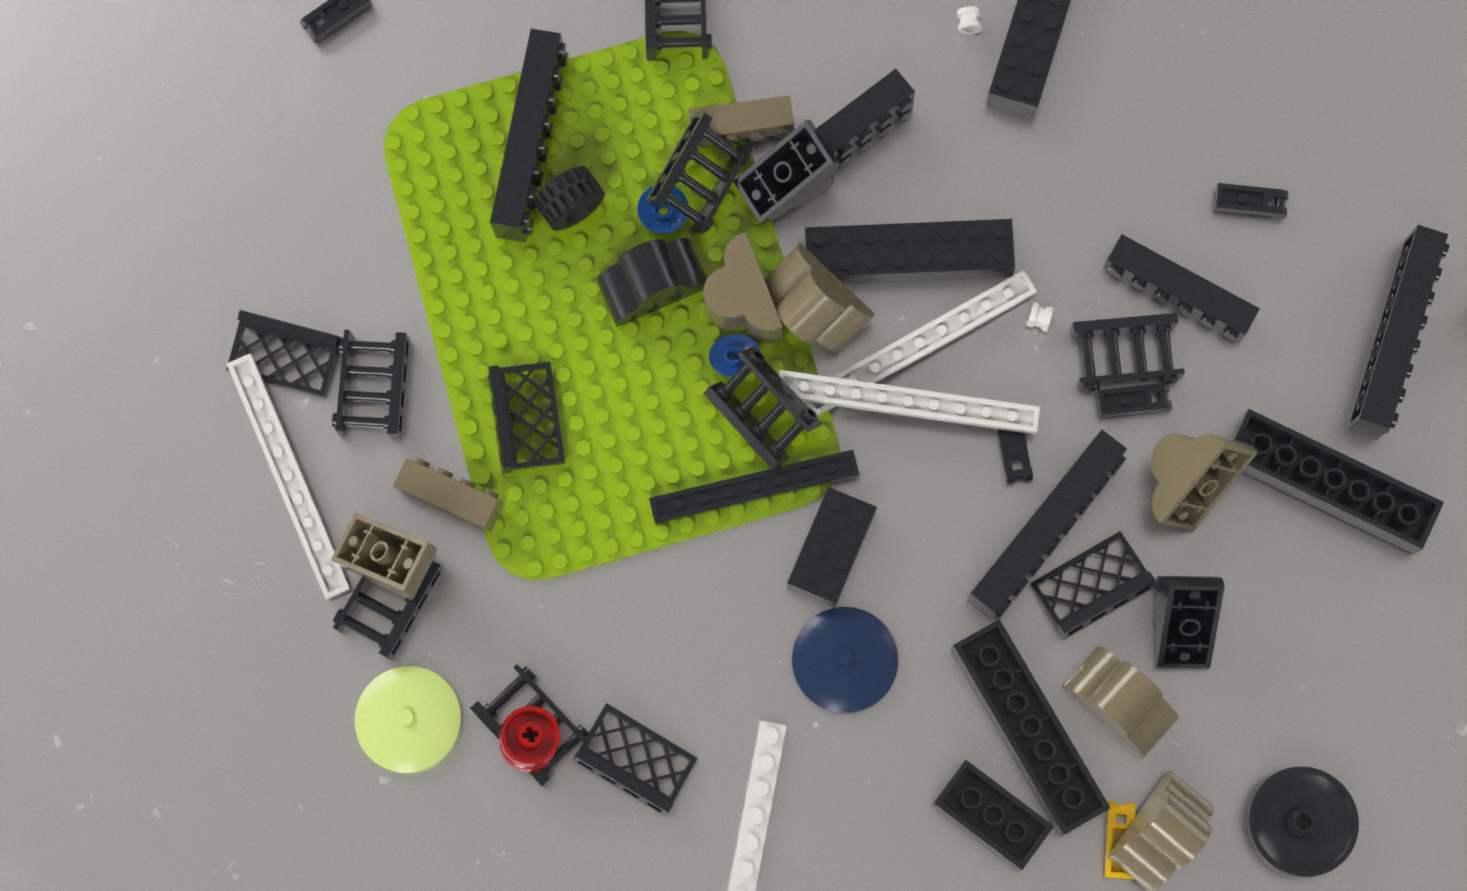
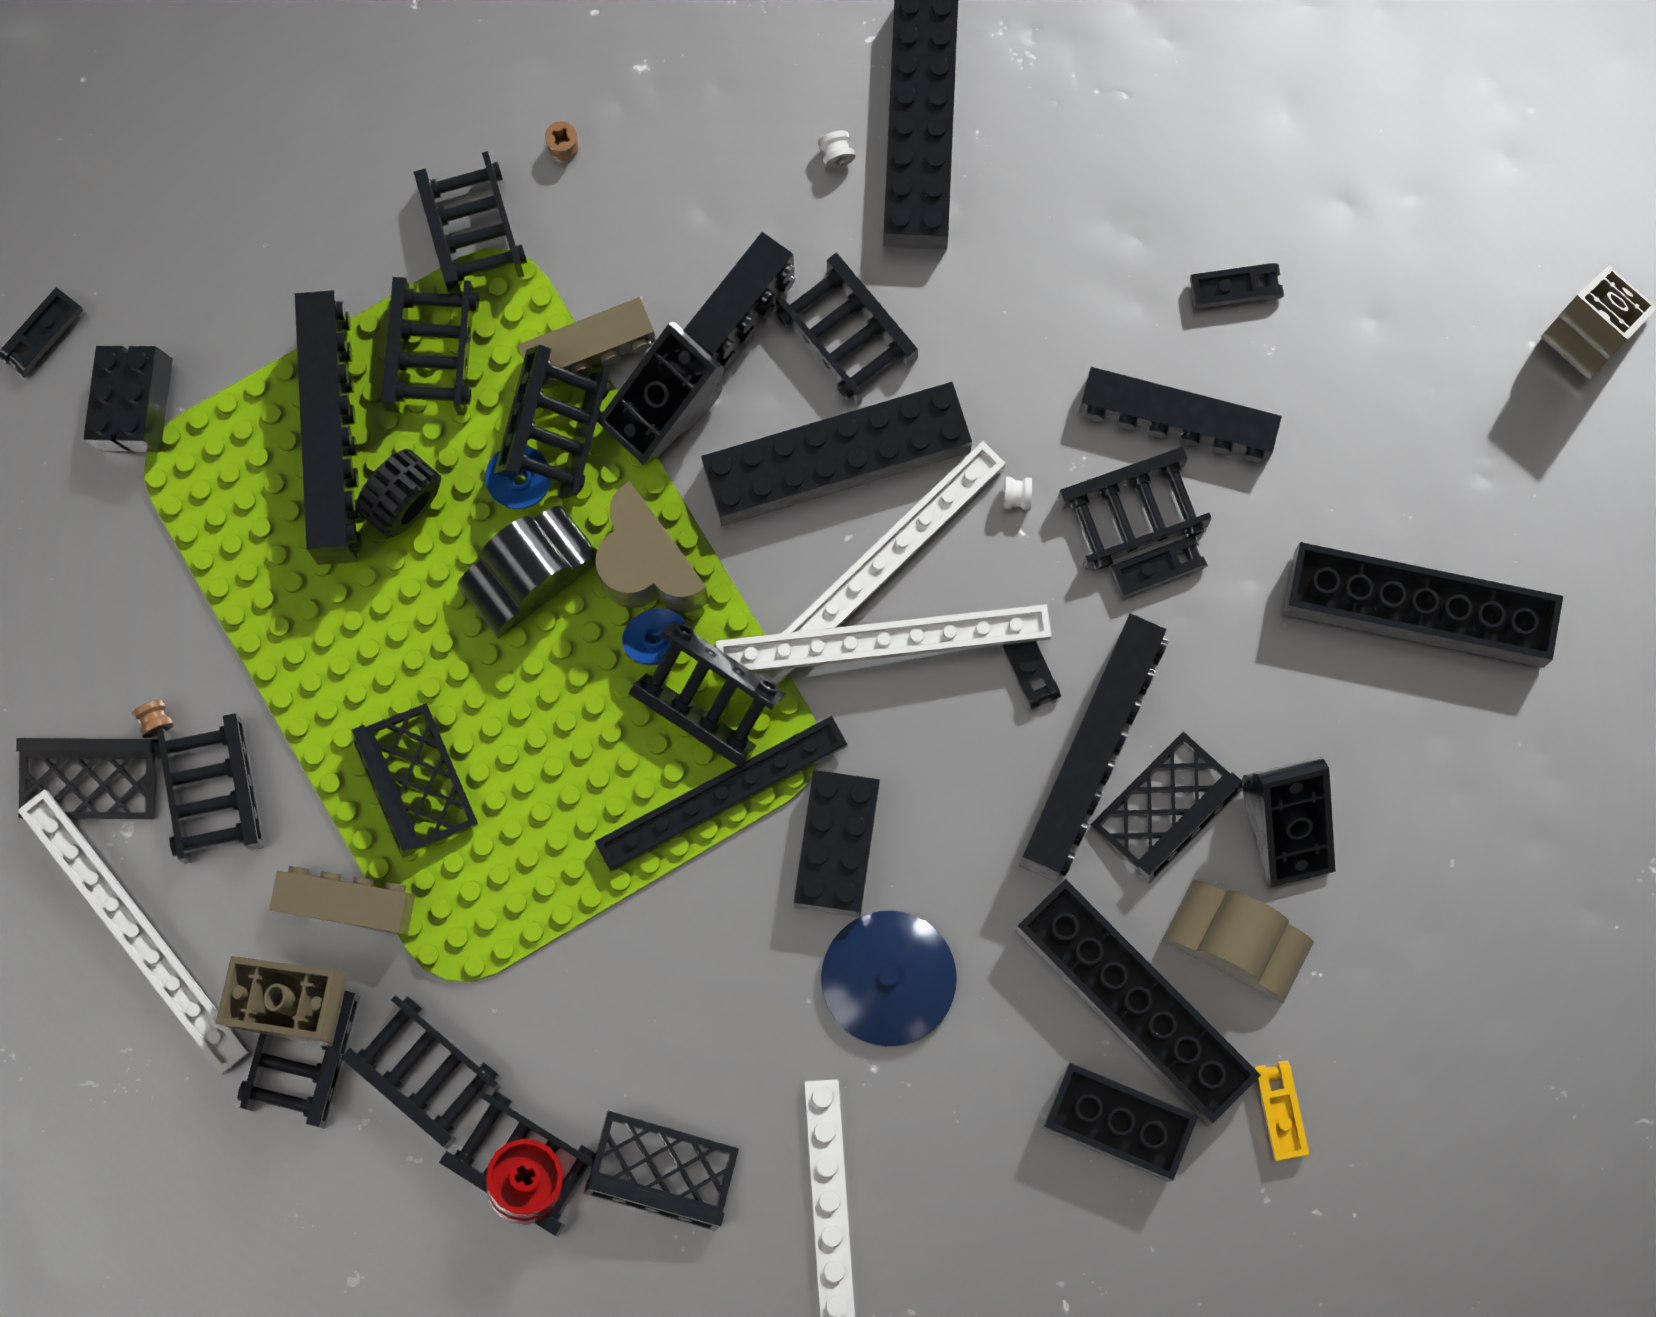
camera: 20 degrees left, 0 degrees up
yellowish green dish [355,666,462,774] -> none
dark tan brick [765,243,875,352] -> none
dark tan brick [1107,771,1214,891] -> none
dark tan brick [1151,433,1258,531] -> none
black dish [1247,767,1359,877] -> none
black brick [1347,225,1449,440] -> none
none -> black piece [83,346,173,452]
none -> medium nougat wheel [132,700,174,738]
none -> black fence [341,995,501,1149]
none -> black fence [382,277,479,415]
none -> black fence [775,252,918,405]

